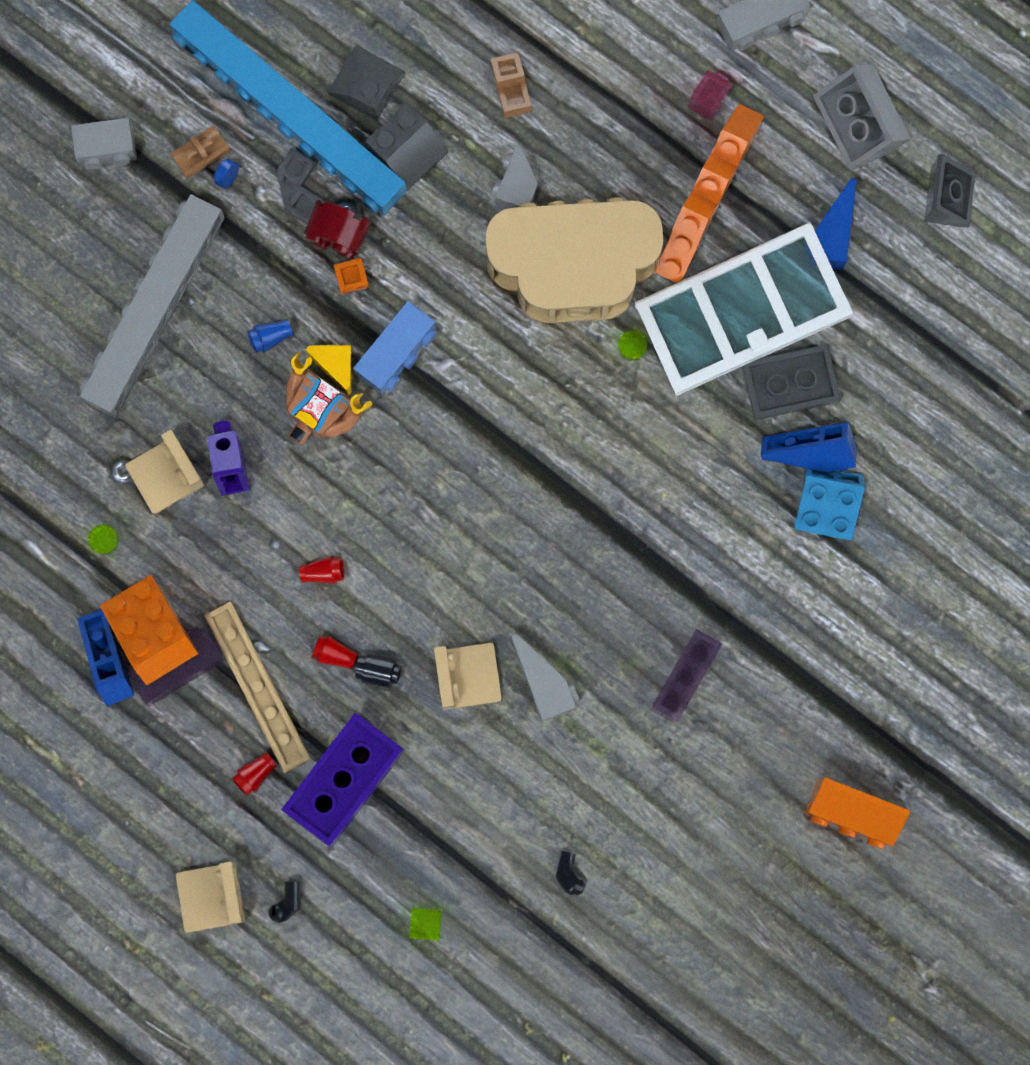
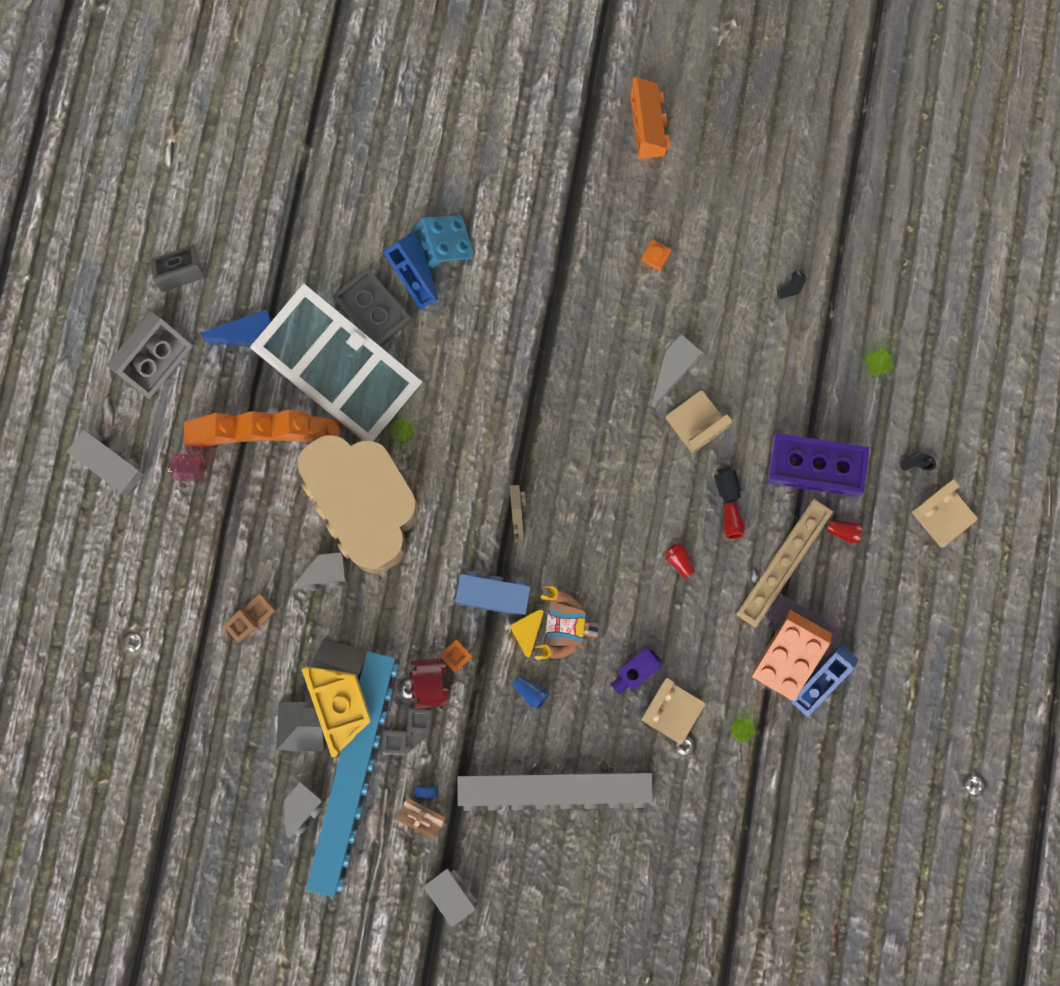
camera: 115 degrees left, 0 degrees up
clear purple brick [650,629,722,725] -> none
none -> light grey slope [284,782,325,839]
none -> yellow wing [302,666,372,757]
none -> dark tan wing [510,485,526,543]
none -> orange plate [641,239,672,271]

